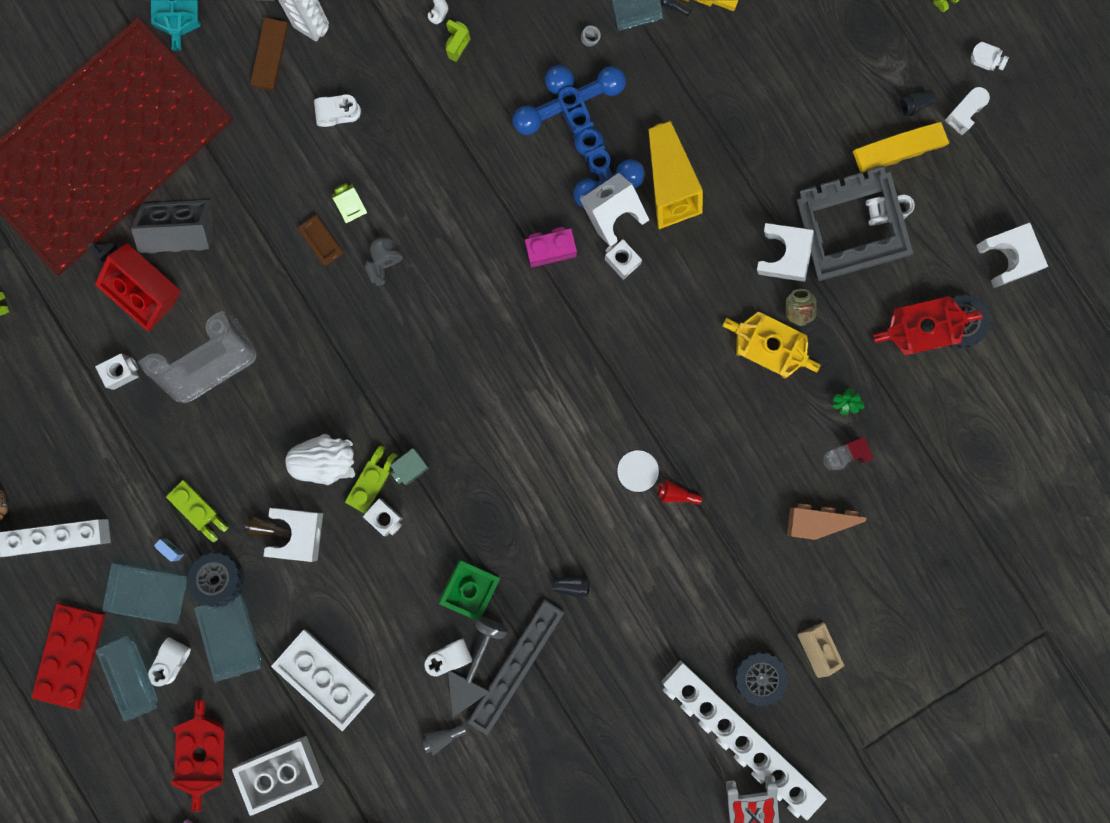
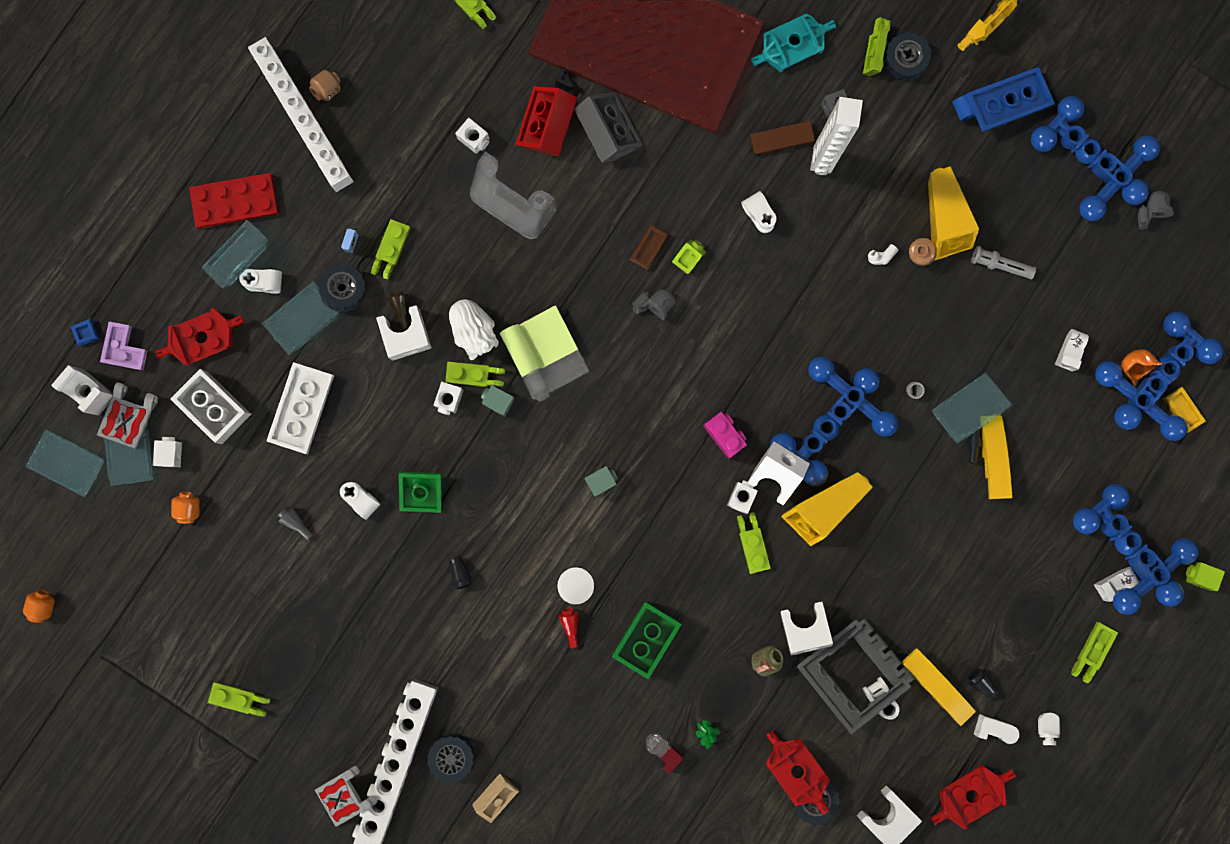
camera: 65 degrees right, 0 degrees up
clear light blue piece [102,563,187,624] -> none
lime bracket [446,20,470,62] -> none
dark grey piece [448,617,508,717] -> none
dark grey tile [467,599,565,735] -> none
yellow plate [722,312,821,379] -> none
nougat slope [787,504,866,540] -> none
none -> yellowish green door [500,305,590,402]
none -> sand green brick [584,466,618,497]
none -> green brick [612,601,682,679]
none -> lime hinge [737,512,771,574]
none -> red plate [930,765,1016,829]

